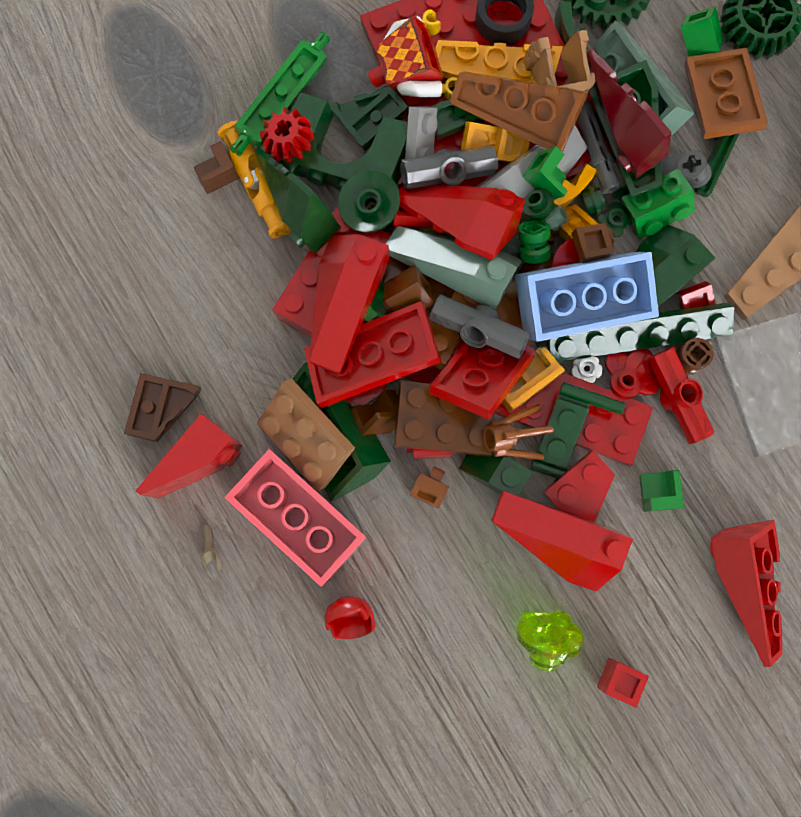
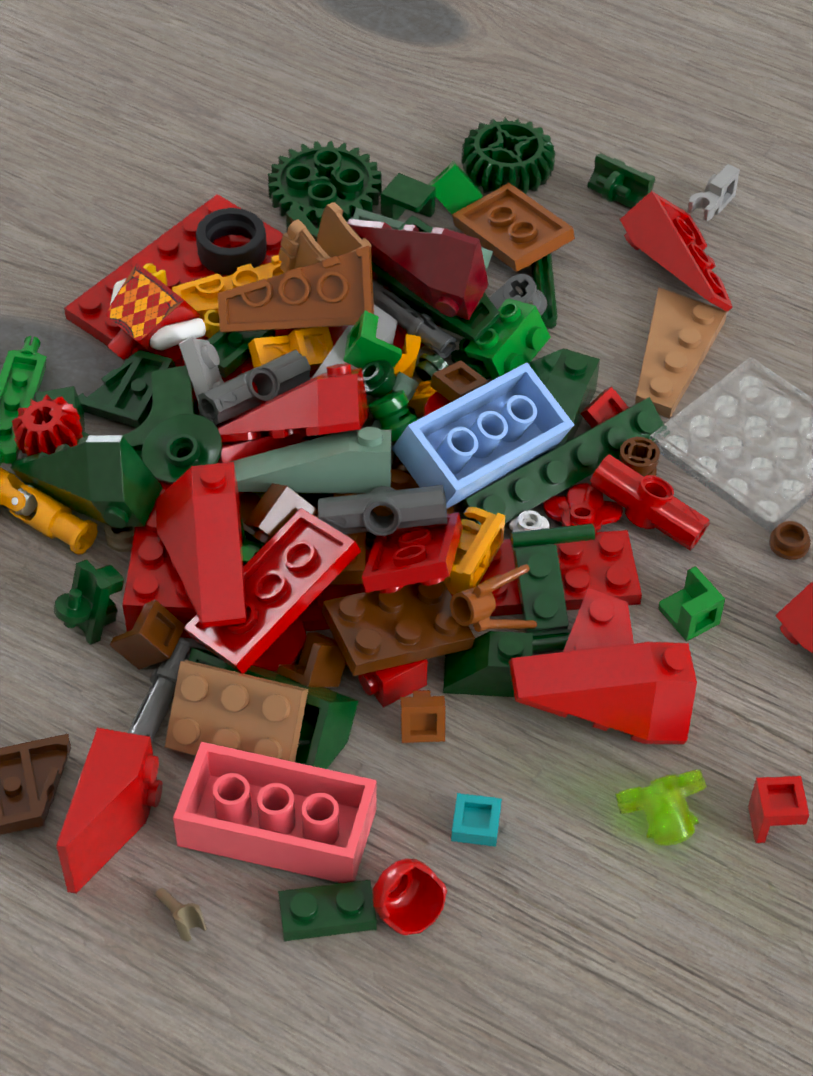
camera: 30 degrees left, 30 degrees down
none -> dark green hips [54,559,124,645]
none -> reddish brown panel [110,600,186,670]
none -> dark grey pin [128,639,195,743]
none -> dark green plate [278,880,377,941]
none -> dark green panel [381,173,436,220]
none -> teal plate [451,793,502,847]
none -> reddish brown plate [769,521,811,560]

